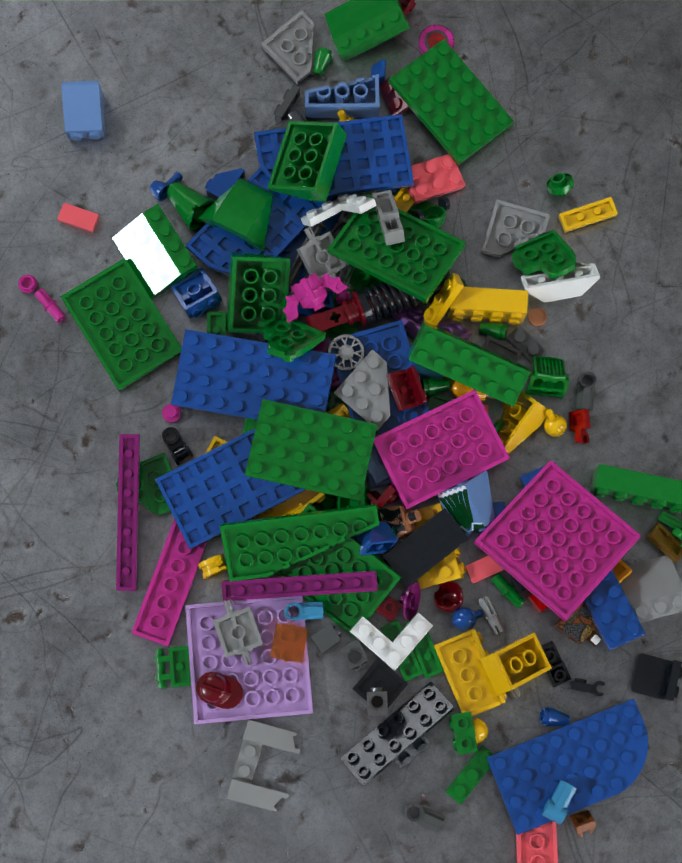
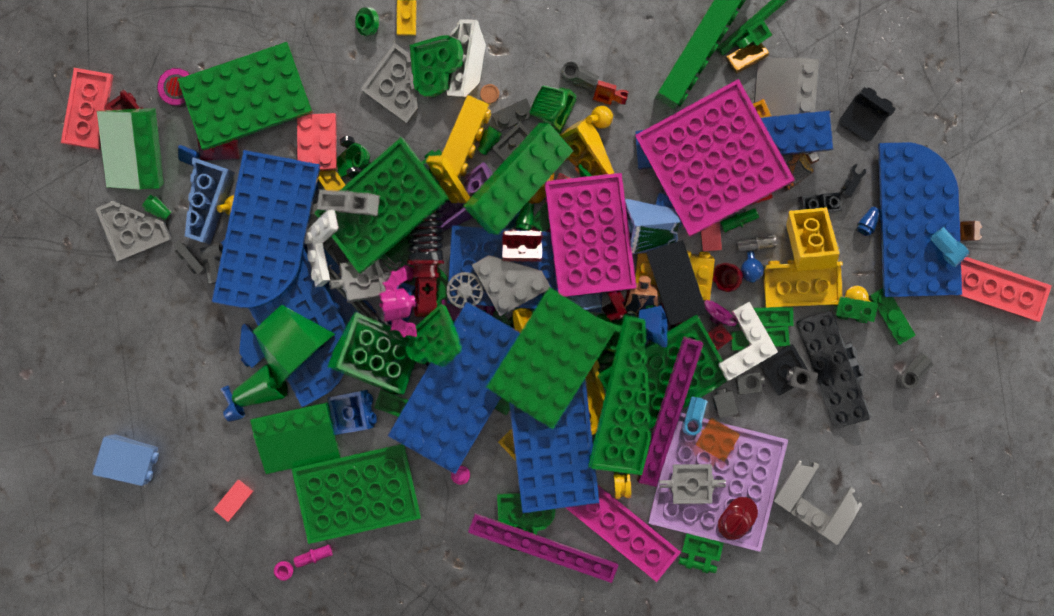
camera: 70 degrees left, 10 degrees up
black piece [162,427,194,465] -> none
green slope [267,121,347,202] -> none

